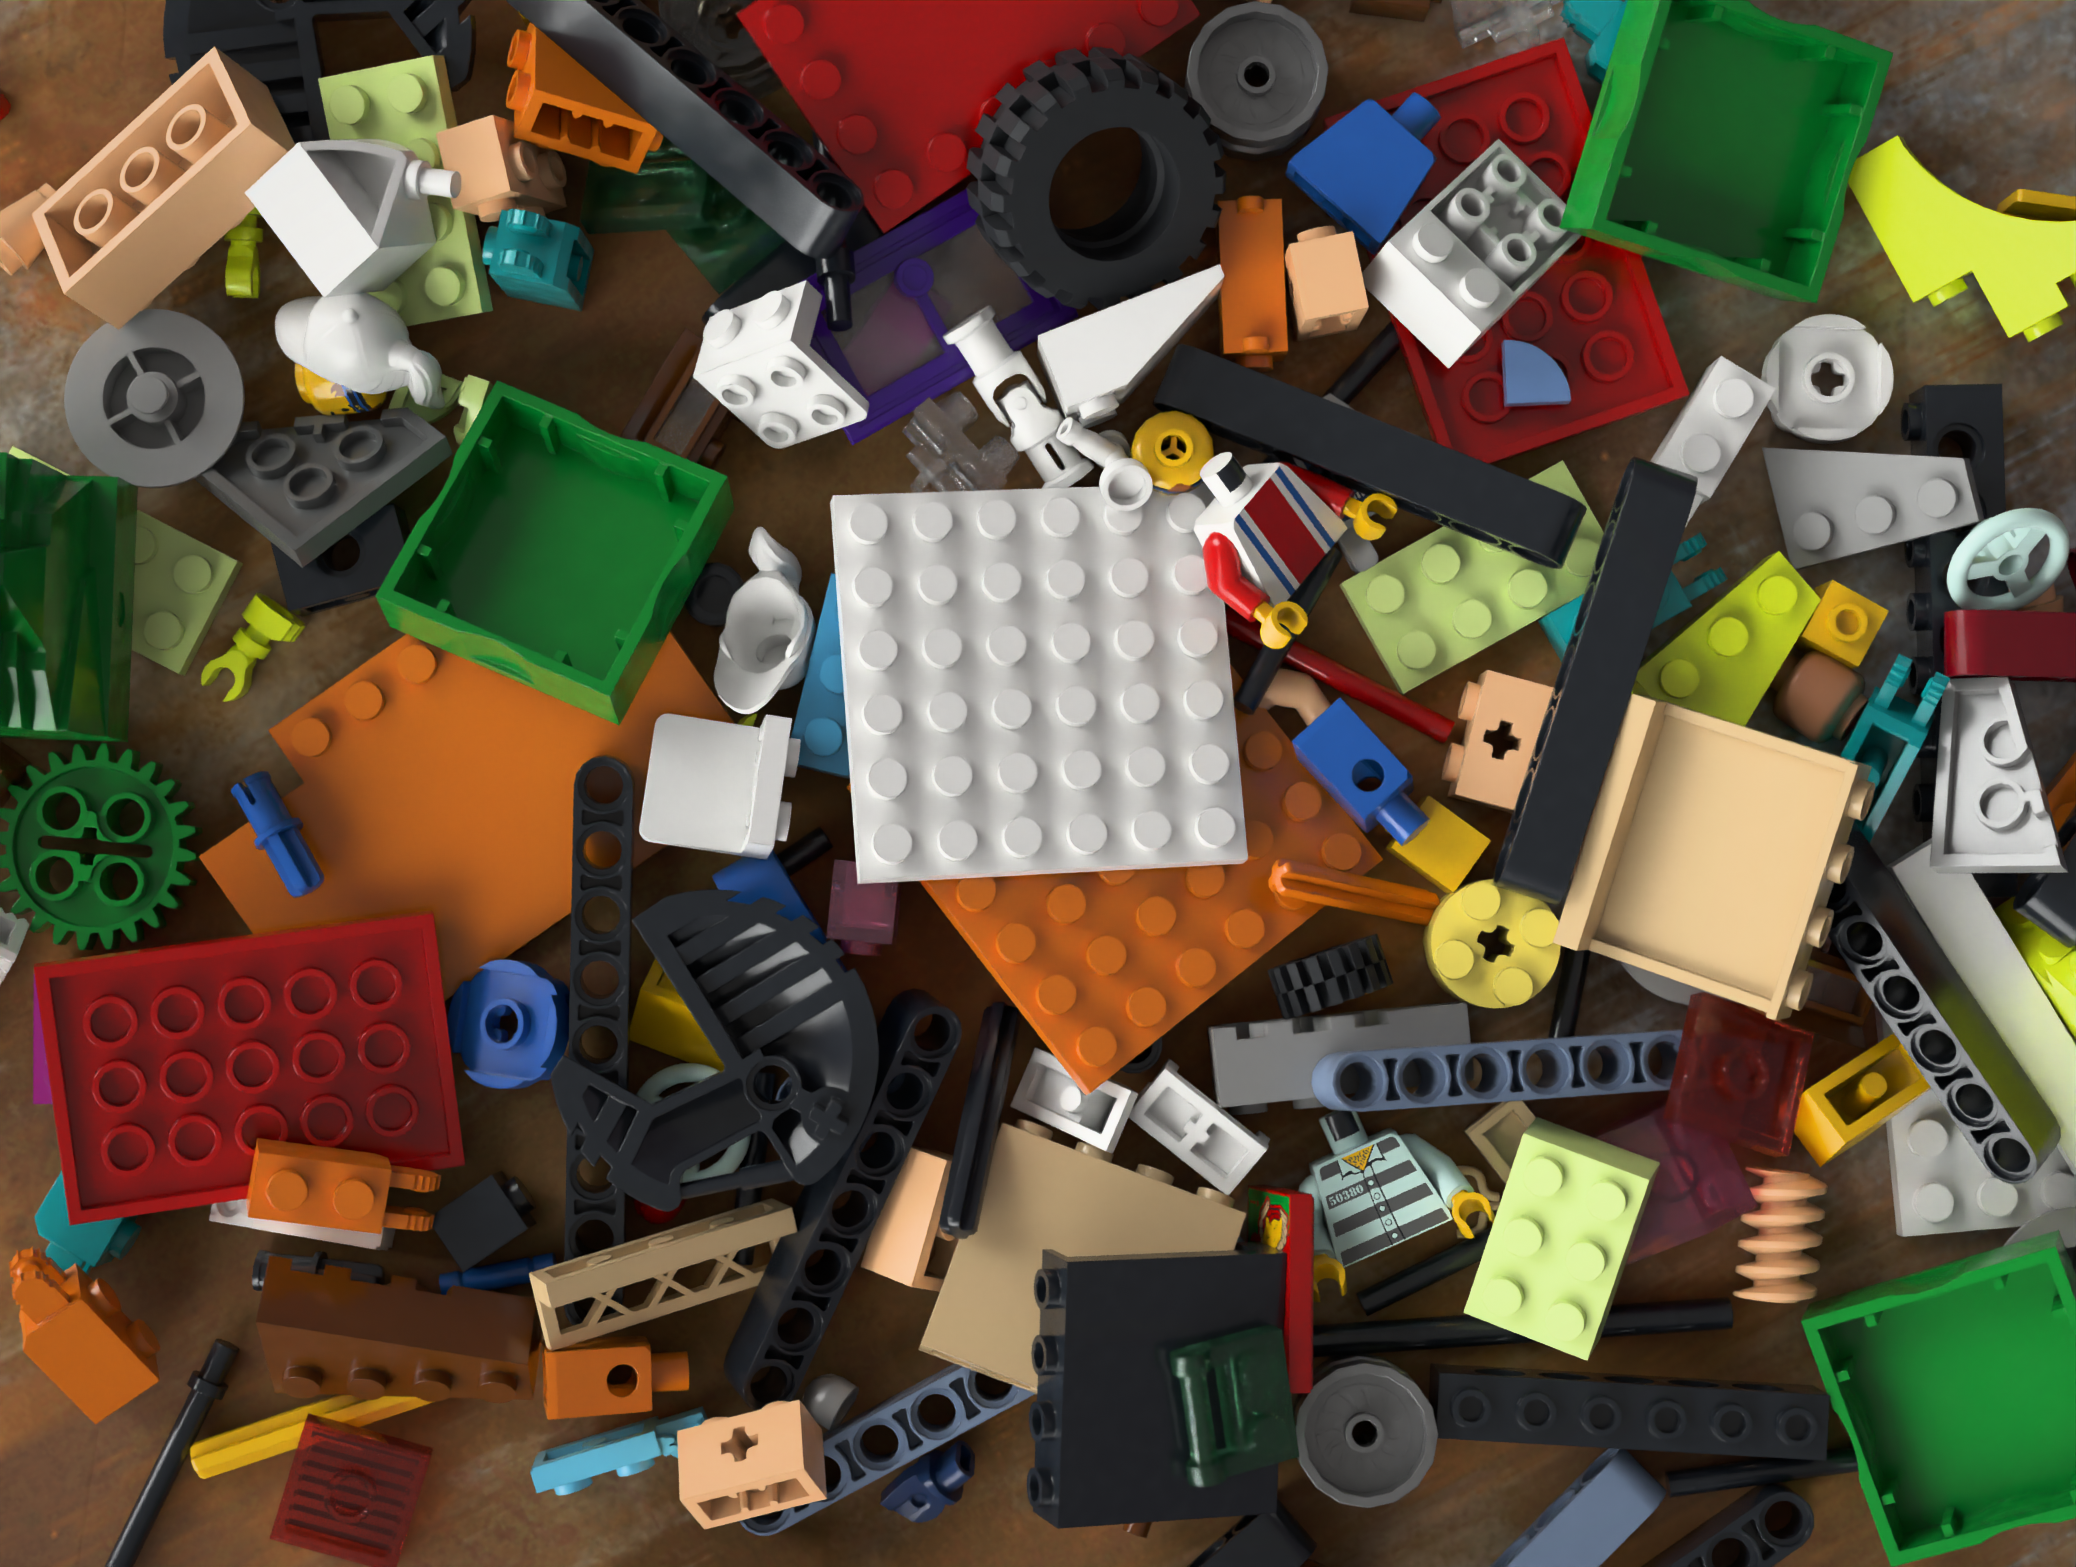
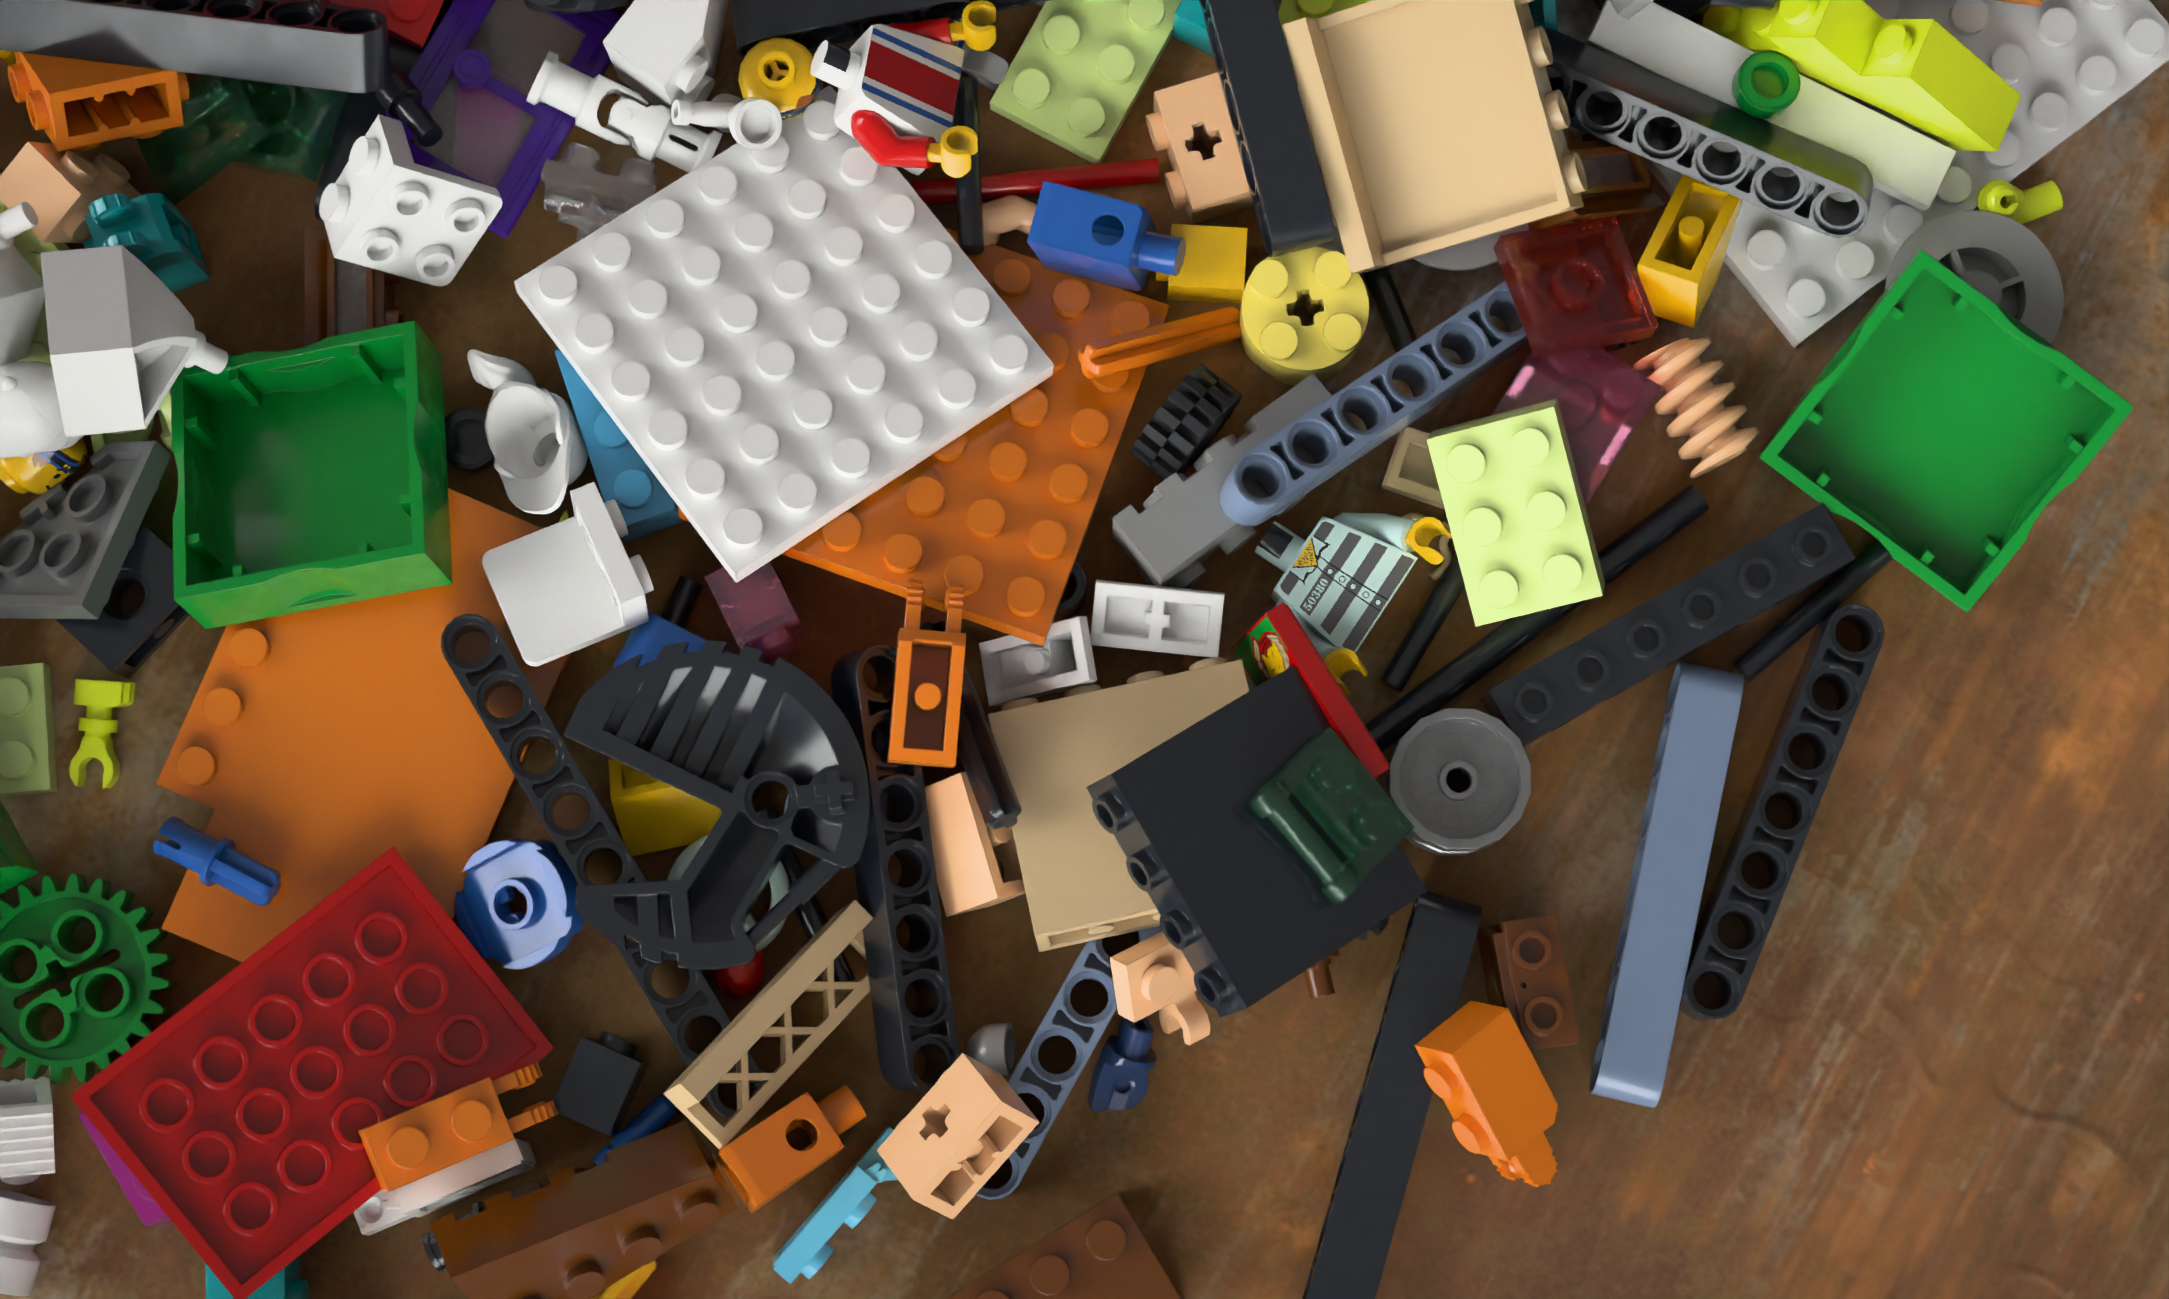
camera: 30 degrees left, 5 degrees down
none -> white piece [40,245,228,437]
none -> orange hinge [887,578,966,768]
none -> light nougat plate [1110,931,1210,1046]
none -> green tile [1732,51,1801,119]

